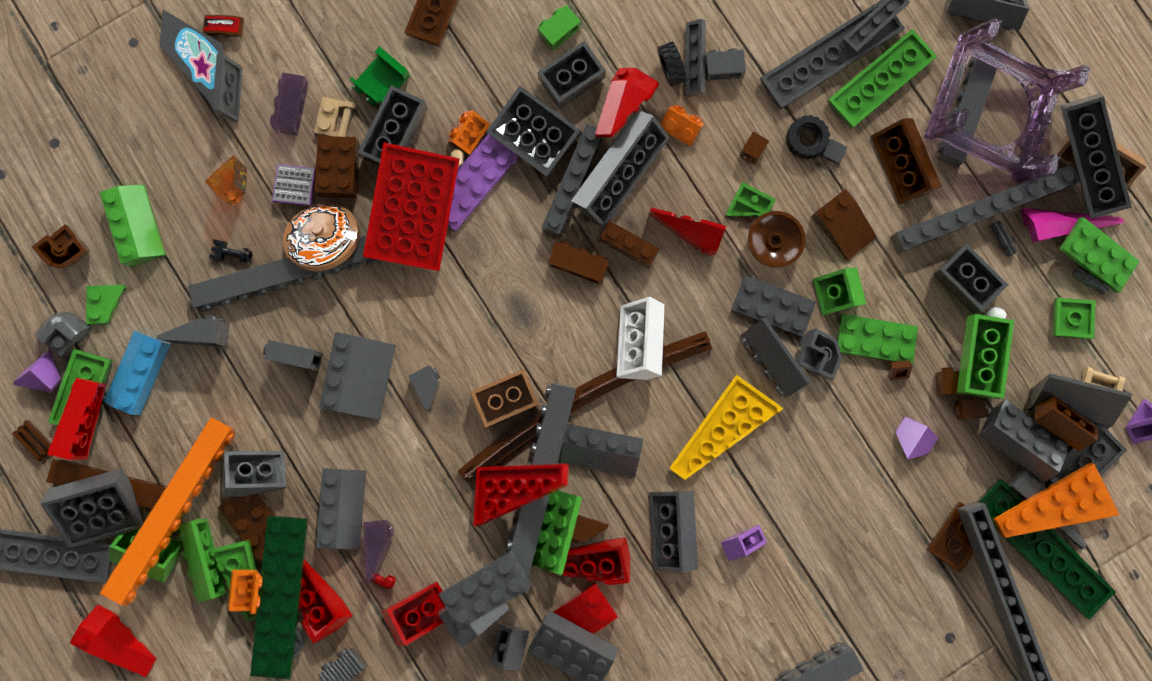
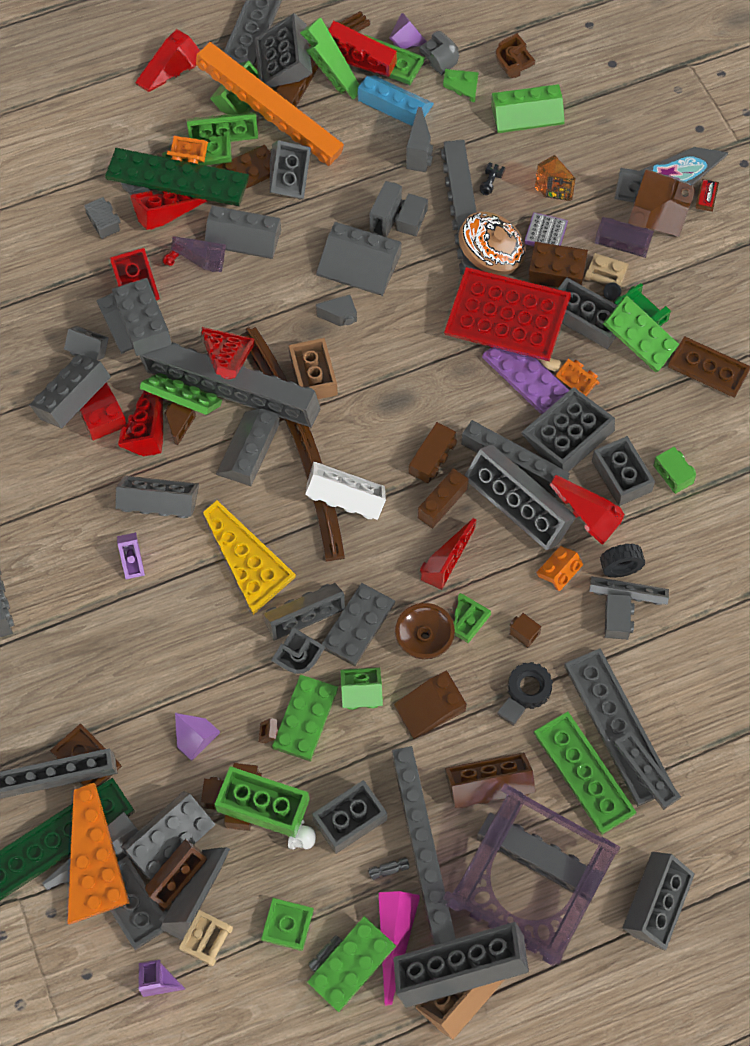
camera: 100 degrees right, 20 degrees down
none -> bright green wedge [300,18,359,99]
none -> dark grey brick [394,193,428,236]
none -> black tile [603,282,622,301]
none -> bright green plate [603,296,679,372]
none -> reddish brown slope [628,169,694,237]

